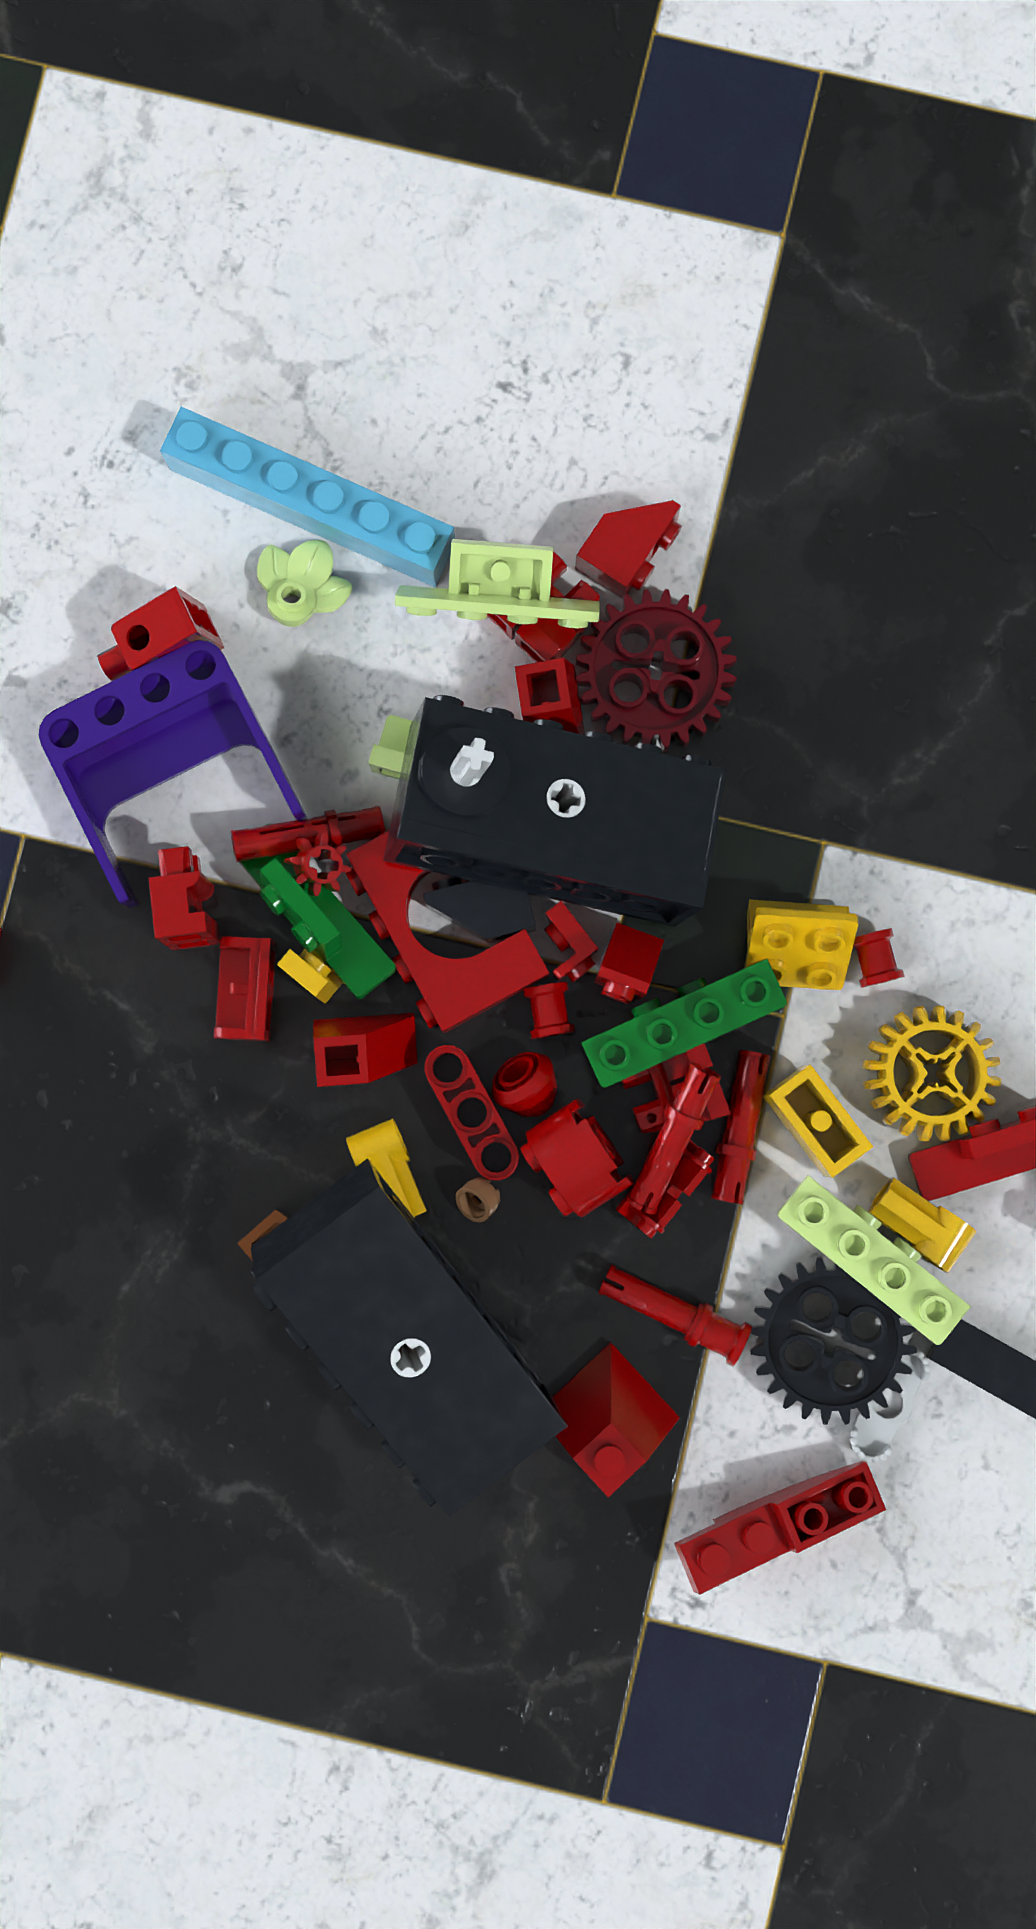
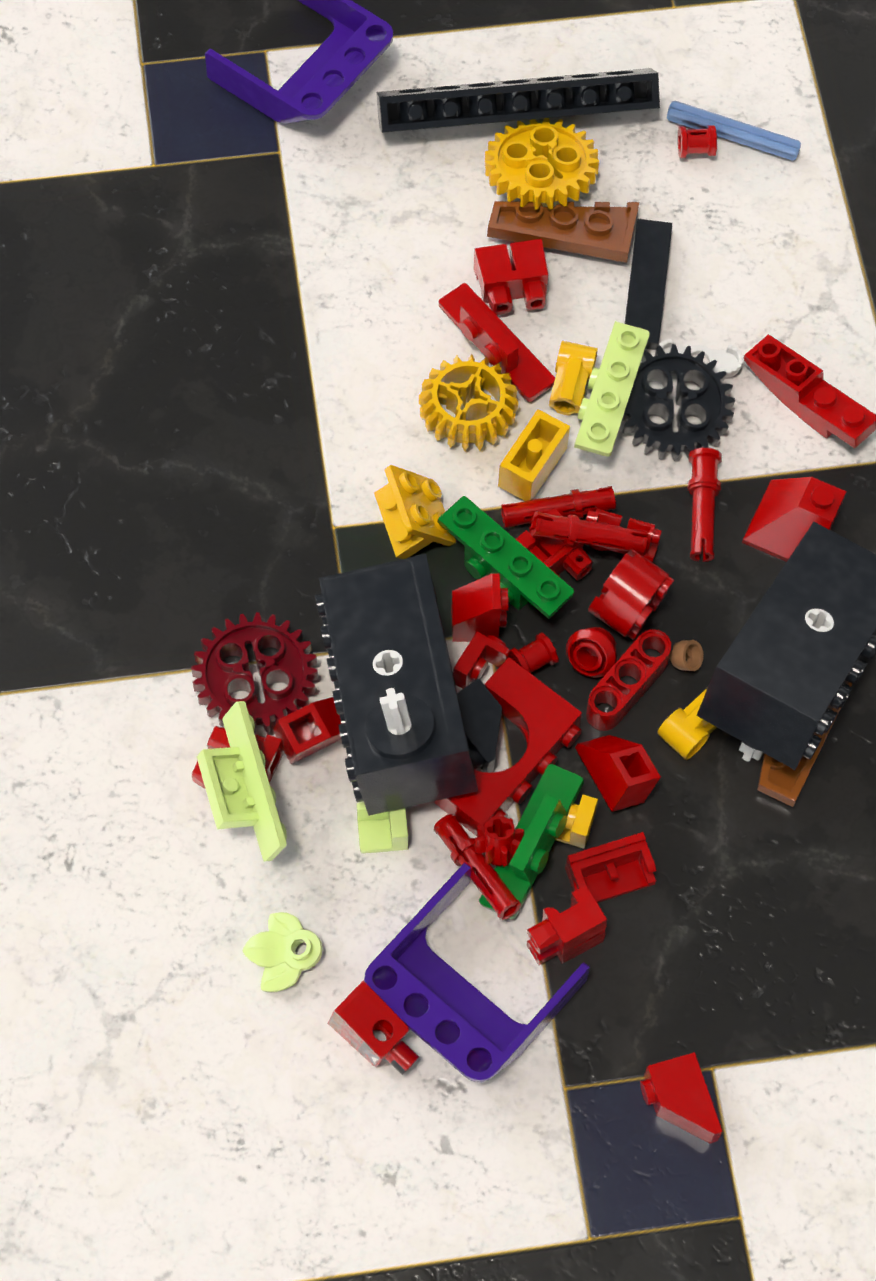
camera: 115 degrees left, 20 degrees down
medium azure brick [160,406,455,588] -> none
red slope [575,500,682,599] -> none
red bush [853,928,905,988] -> none

